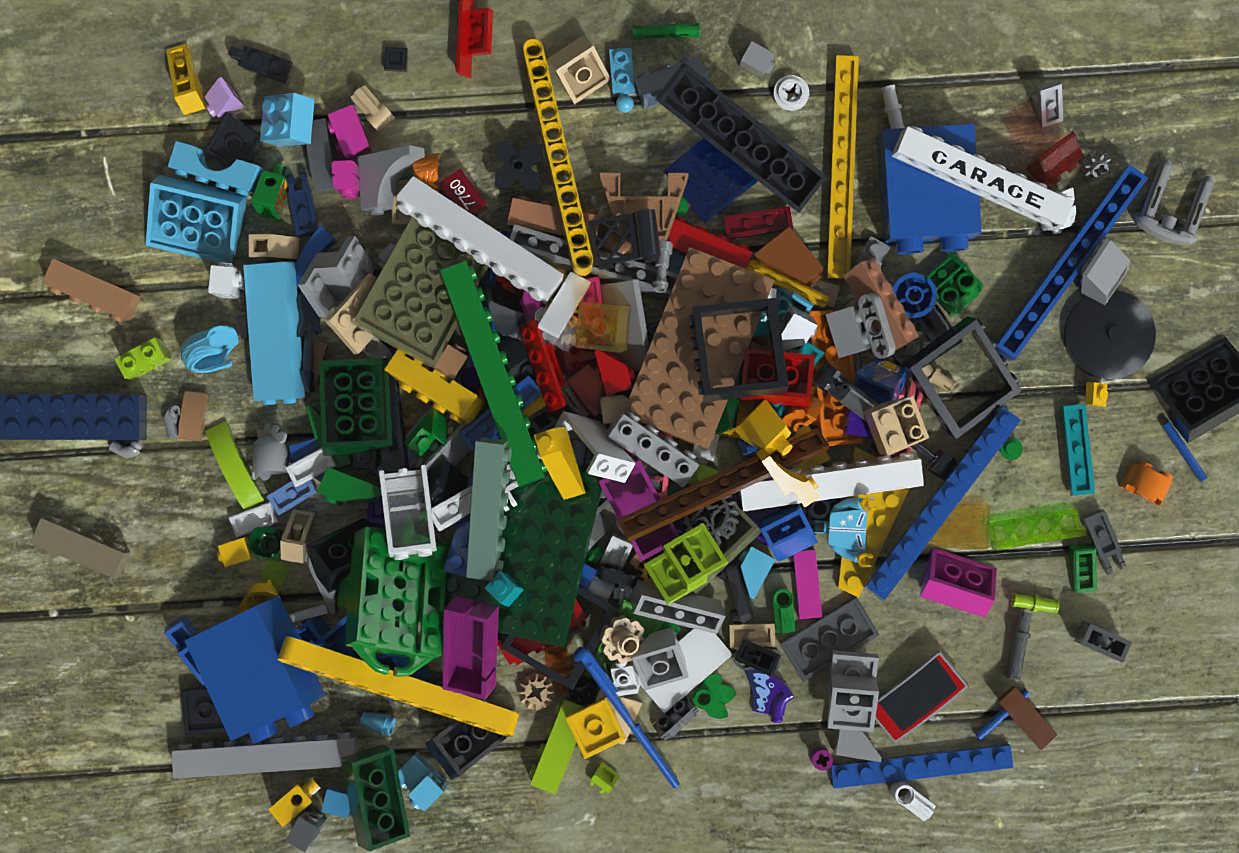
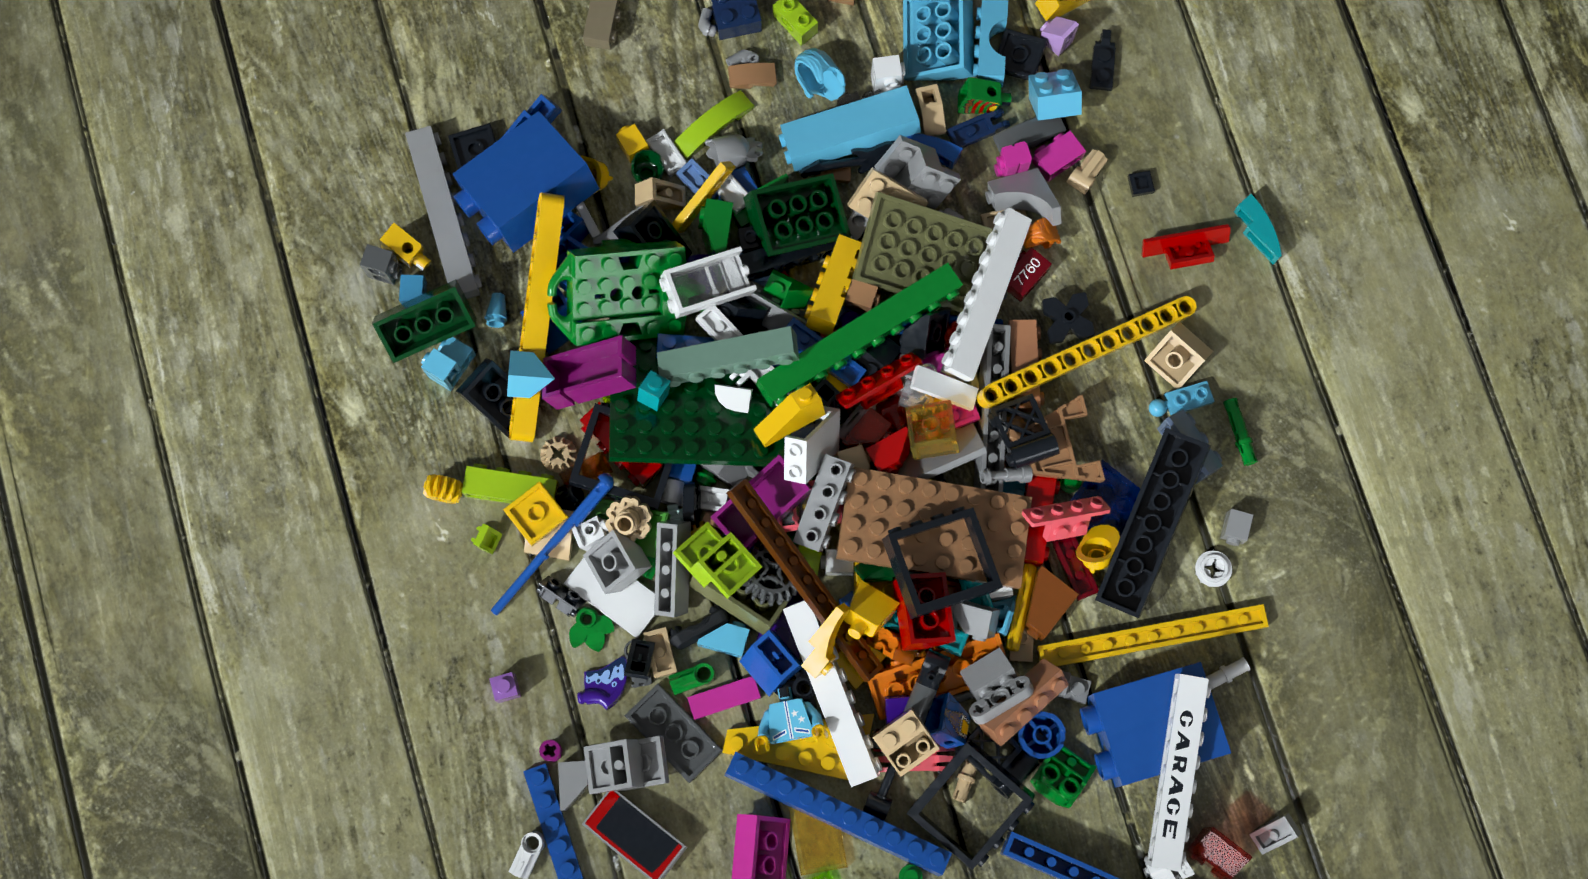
camera: 75 degrees right, 10 degrees down
clear neon green tile [259,559,291,589] -> none
none -> yellow gear [423,474,463,504]
none -> medium lavender brick [489,672,521,703]
none -> medium azure slope [507,350,555,398]
none -> yellow tile [672,161,736,233]
none -> white brick [715,384,753,413]
none -> coral bracket [1022,496,1111,542]
none -> yellow piece [1076,525,1120,574]

